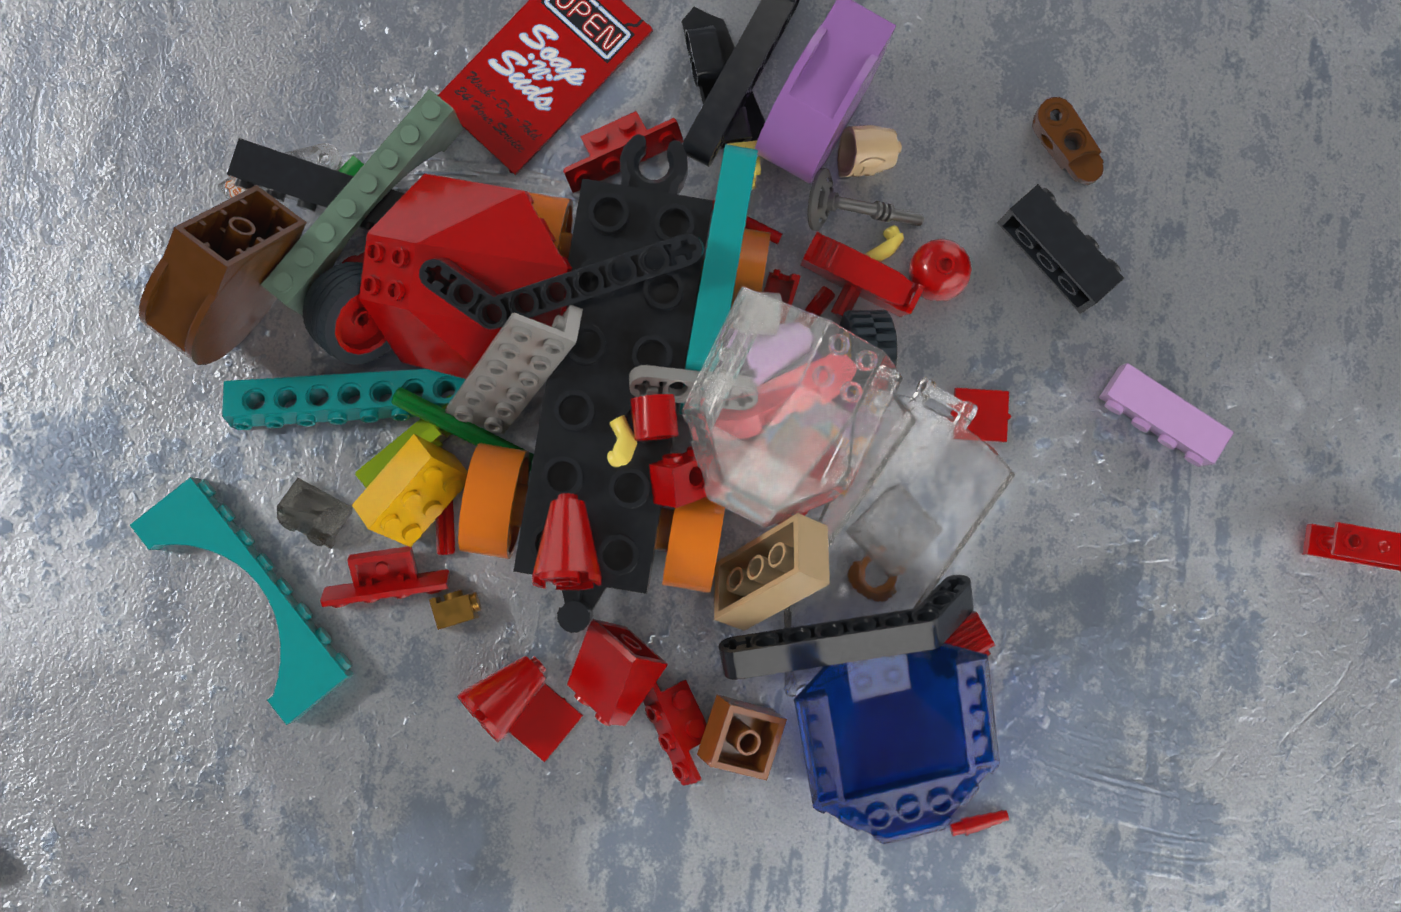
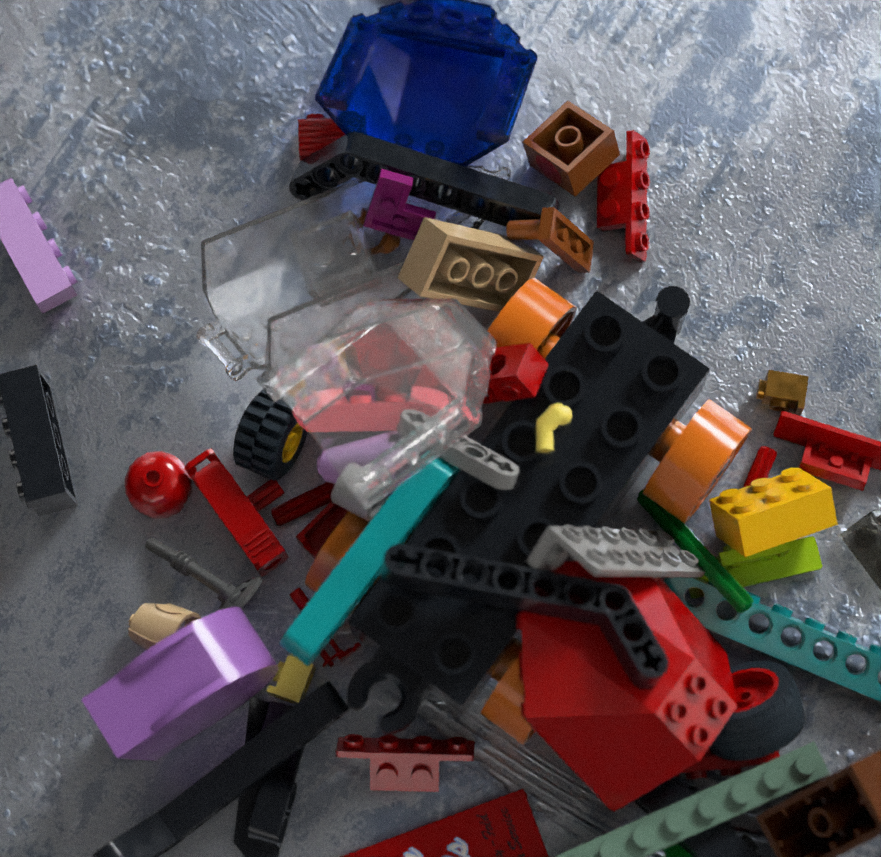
camera: 140 degrees left, 10 degrees down
red cone [457,656,546,742] -> none
red window [509,683,583,762] -> none
red cone [532,493,602,590] -> none
red slope [567,619,668,726] -> none
red piece [631,394,679,441] -> none
light yellow arm [865,225,904,262] -> none
red piece [950,388,1011,442] -> none
none -> magenta plate [363,169,436,241]
none -> dark orange piece [506,207,594,273]

